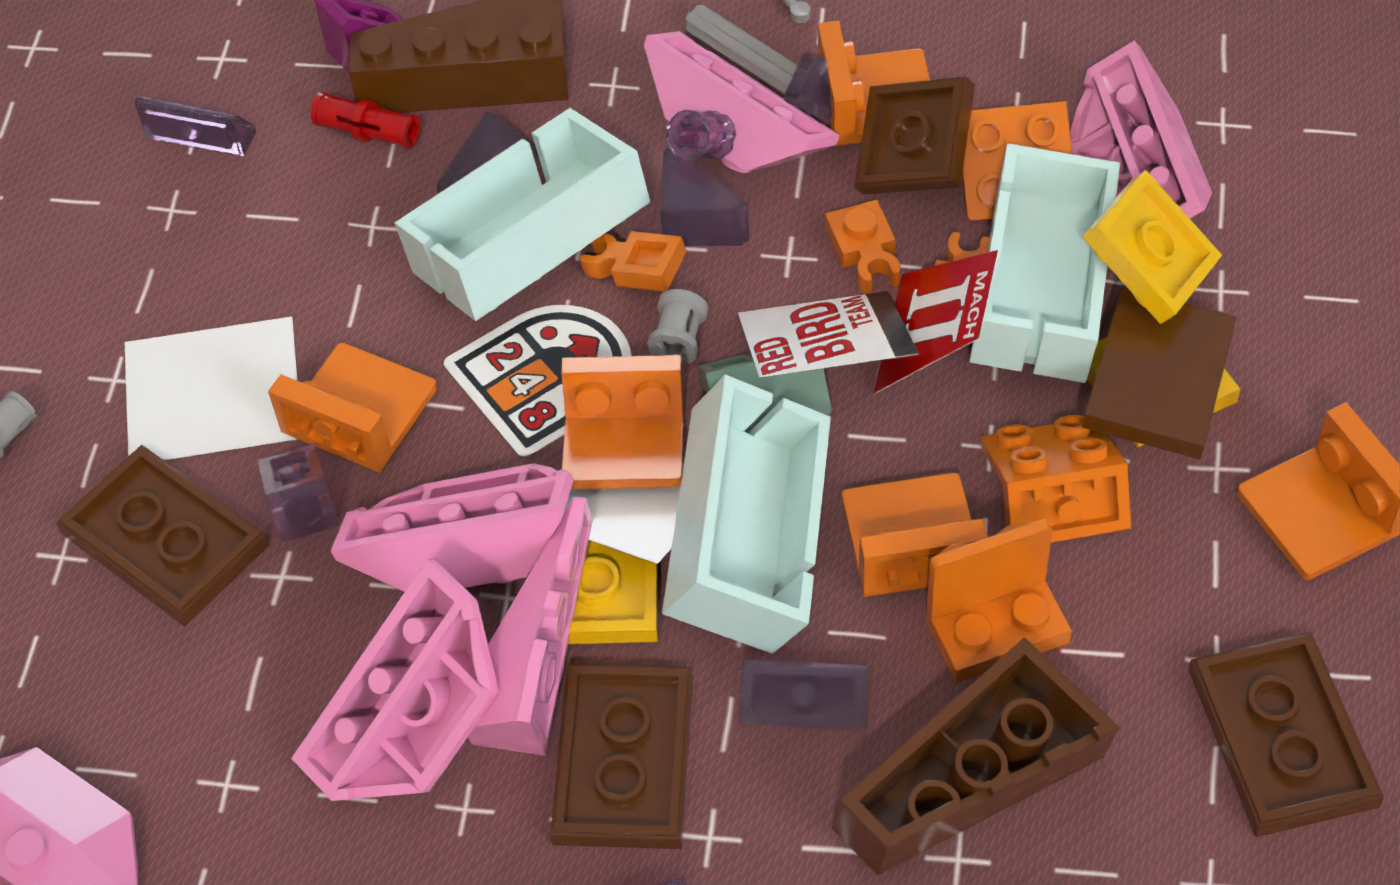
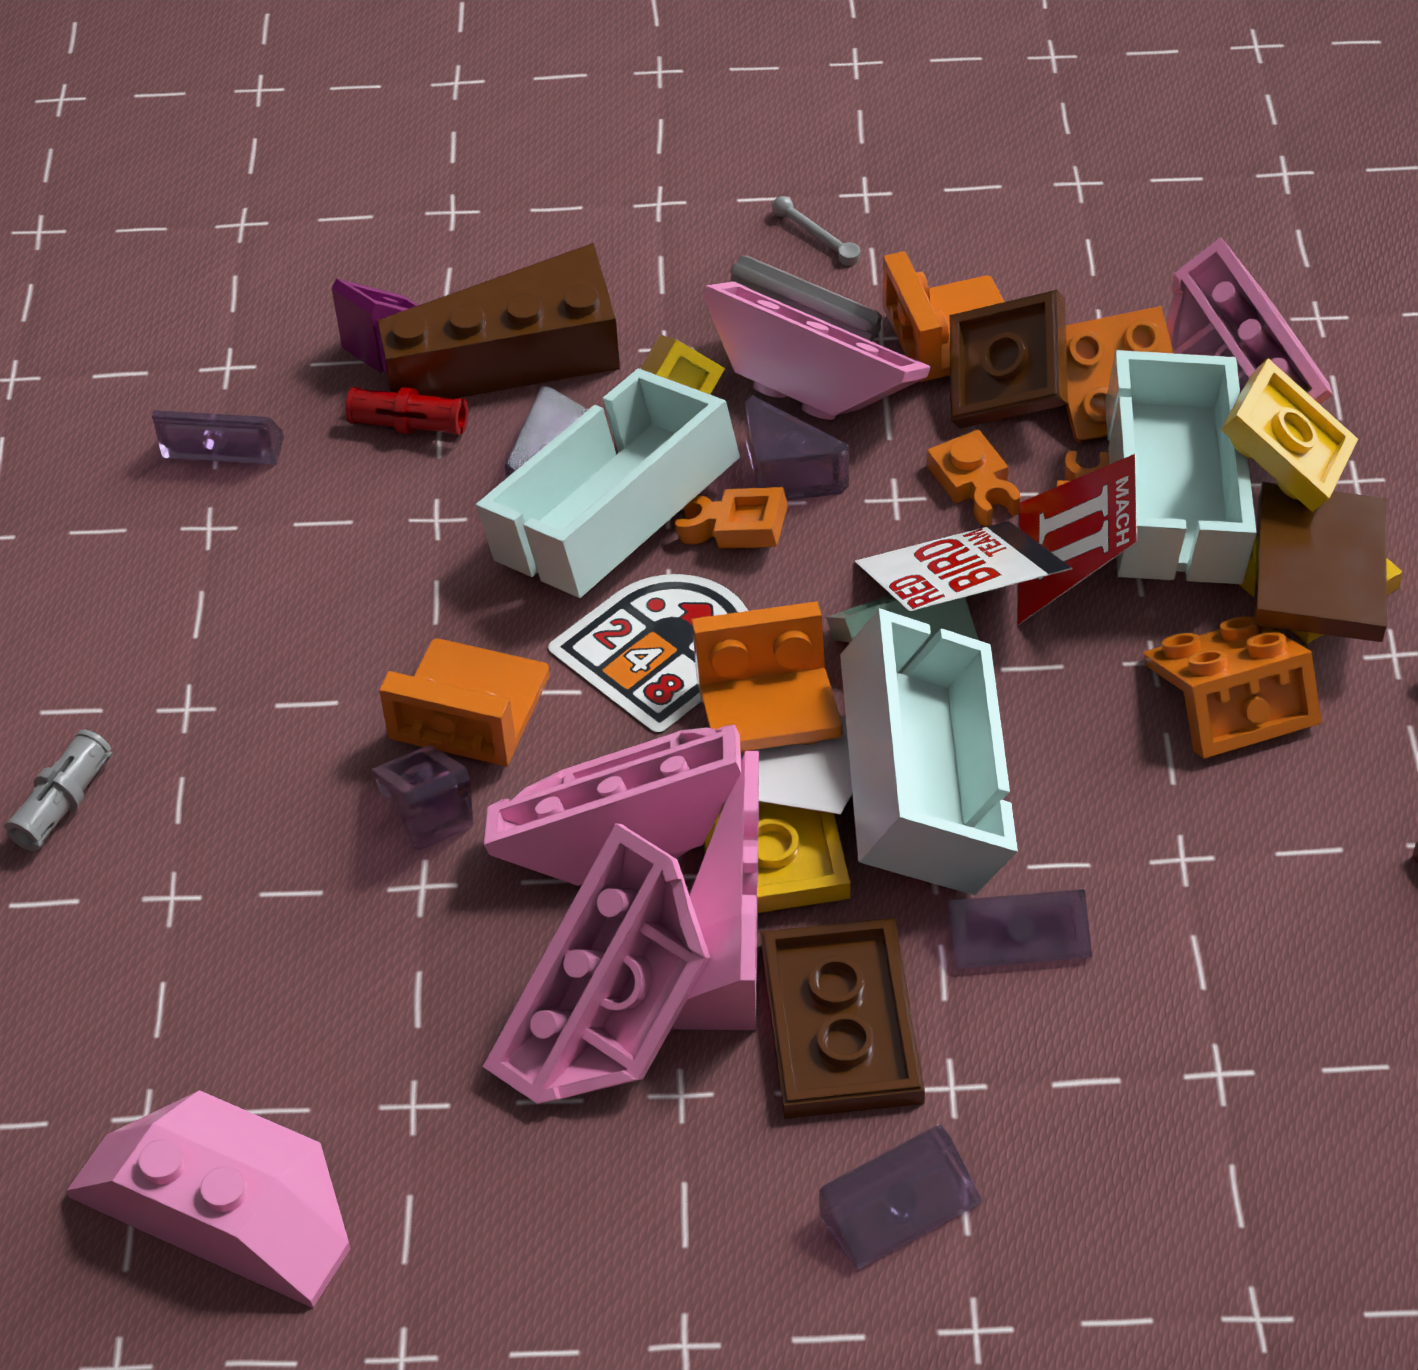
camera: 10 degrees left, 5 degrees down
reddish brown tile [56,444,270,627] -> none
white sticker [125,316,298,460] -> none
light grey bush [647,289,709,365] -> none
clear purple bush [666,110,736,160] -> none
clear purple slope [783,52,832,122] -> none
reddish brown wedge [832,637,1120,875] -> none
orange bracket [842,473,988,597] -> none
orange bracket [926,519,1072,683] -> none
none -> yellow panel [640,334,725,395]

